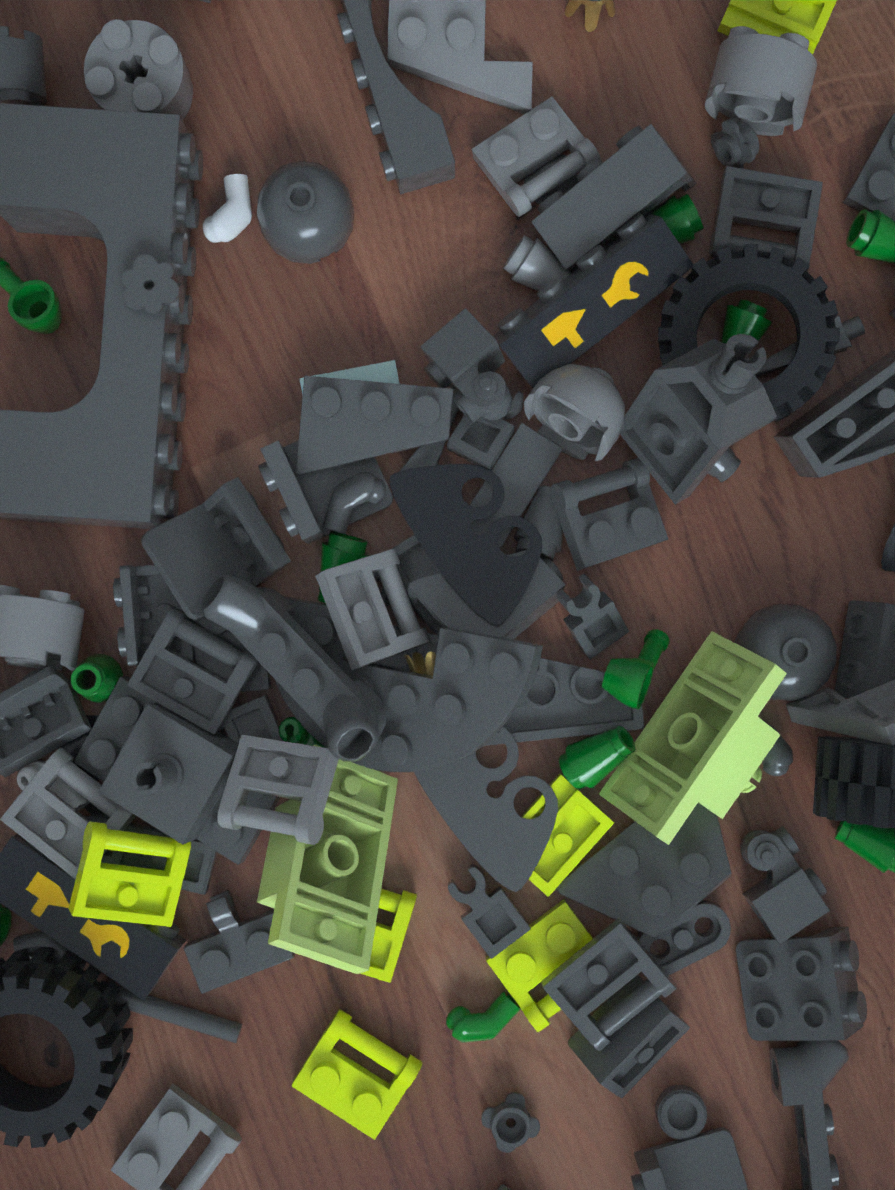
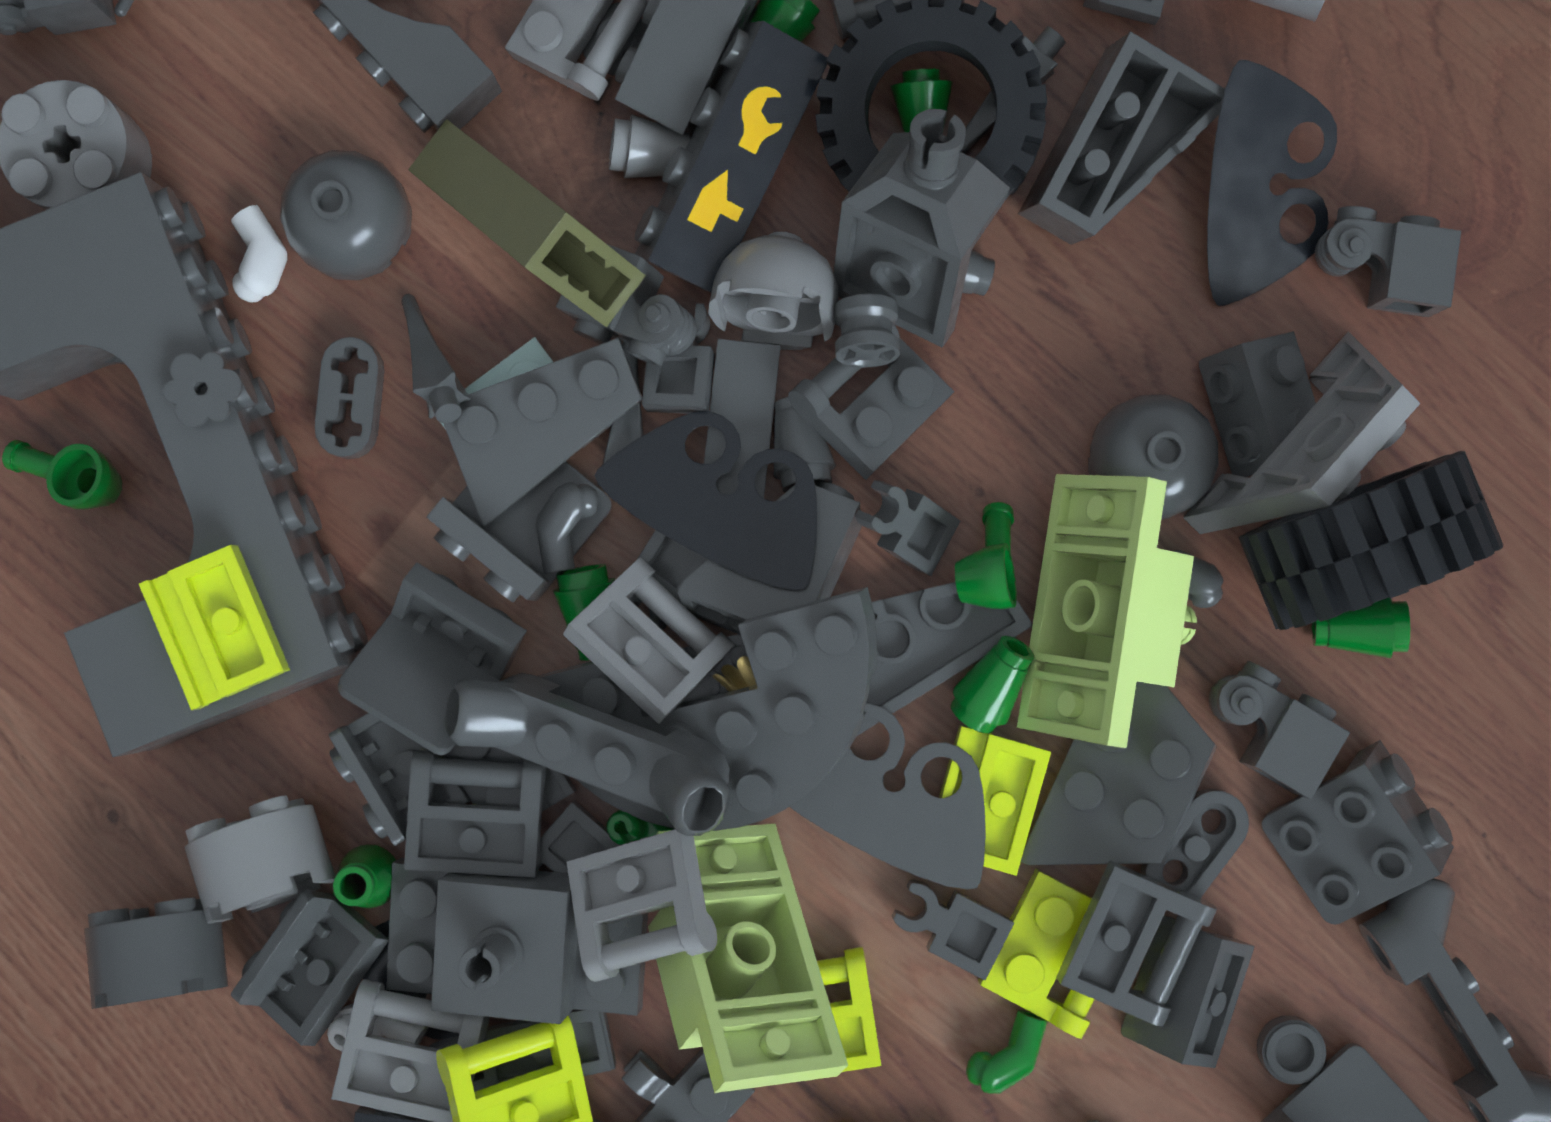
camera: 25 degrees left, 0 degrees up
none -> neon yellow plate [139,545,290,710]
none -> dark grey beam [315,337,385,459]
none -> dark grey piece [401,294,471,423]
none -> olive slope [408,119,646,327]
none -> dark grey wheel [834,294,900,368]

